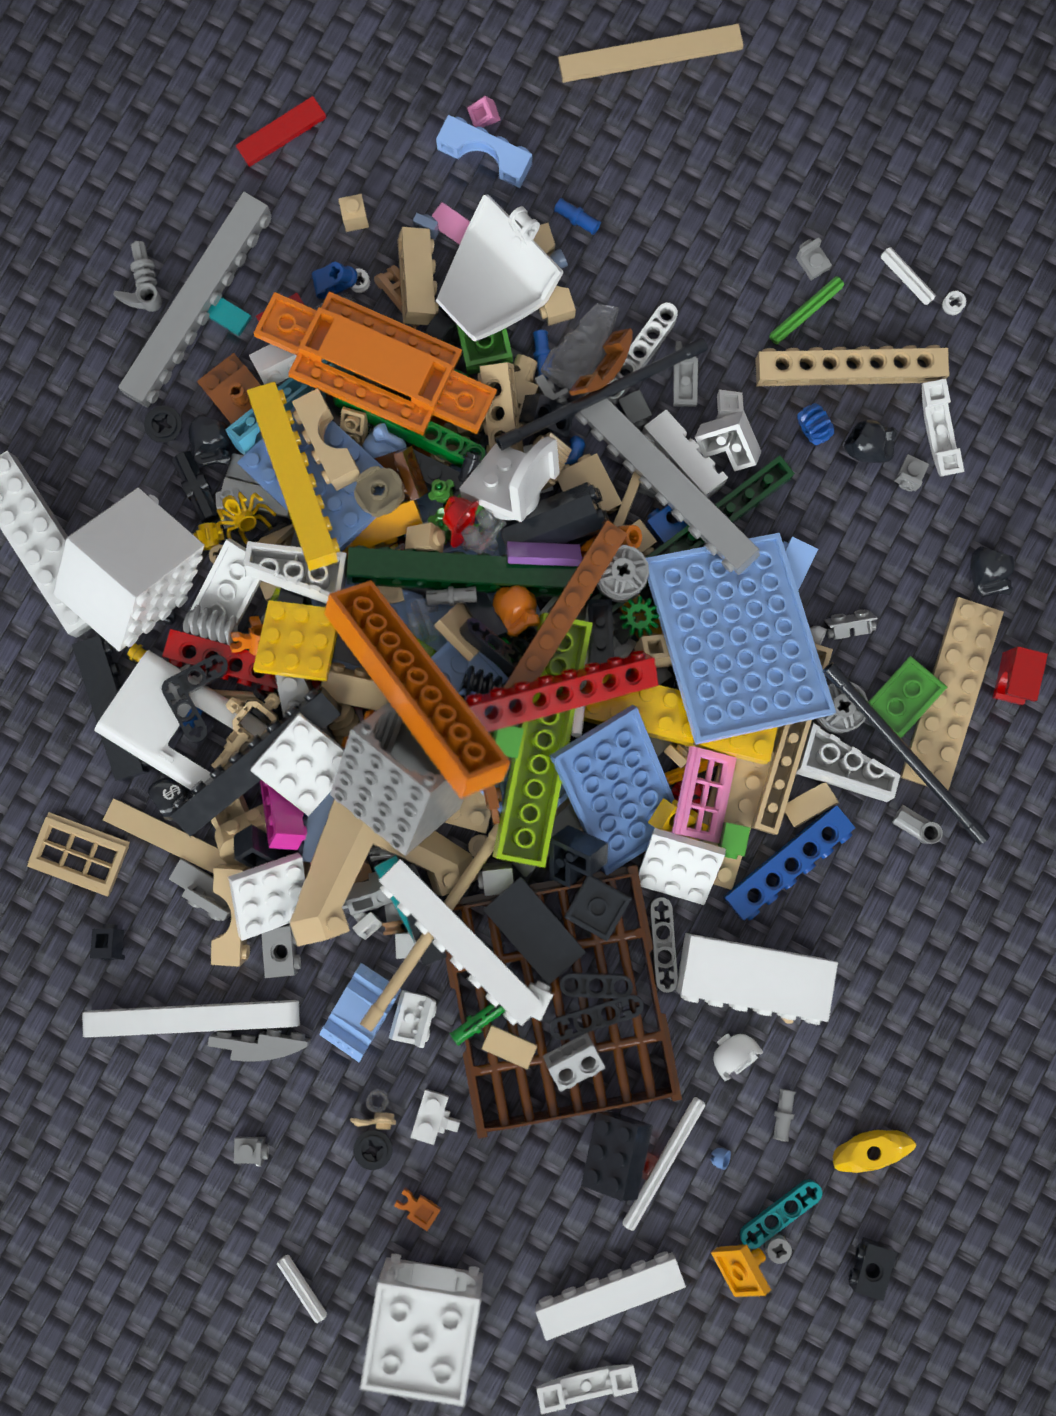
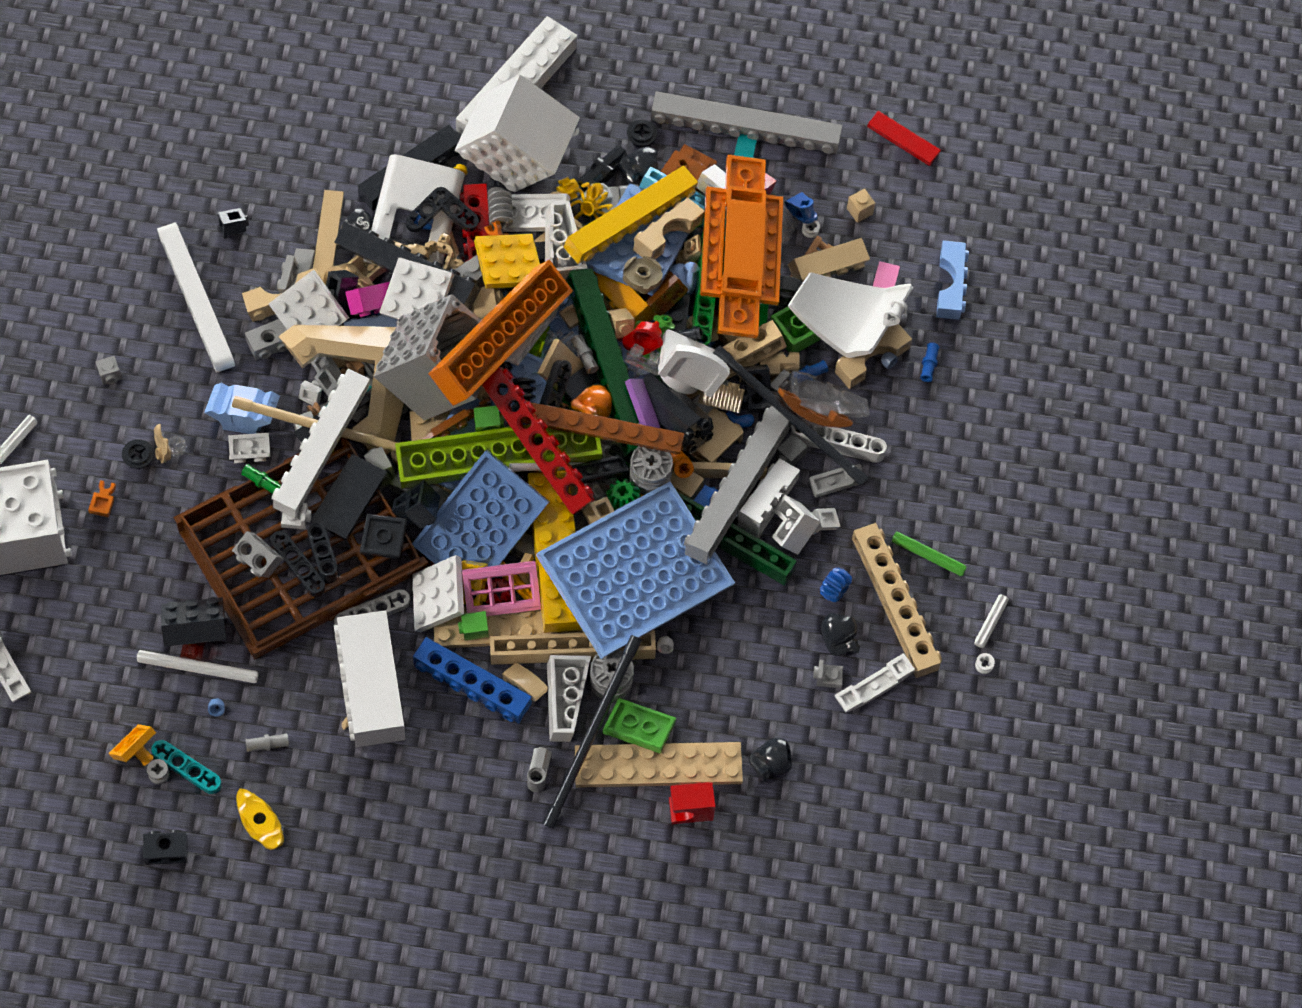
camera: 65 degrees right, 20 degrees down
tan piece [27,812,130,897] -> none
light grey piece [113,241,163,312] -> none
light grey slope [208,1028,311,1061] -> none
white hinge [411,1089,461,1145] -> none
sand blue plate [413,213,439,240] -> none
bright pink slope [467,96,501,127] -> none
tan tile [482,1025,537,1069] -> none
white brick [535,1252,686,1341] -> none
tan tile [558,24,743,82] -> none
white cylinder [713,1034,763,1081] -> none
light blue slope [783,537,818,590] -> none
light grey bracket [796,238,832,280] -> none
light grey hinge [824,610,877,640] -> none

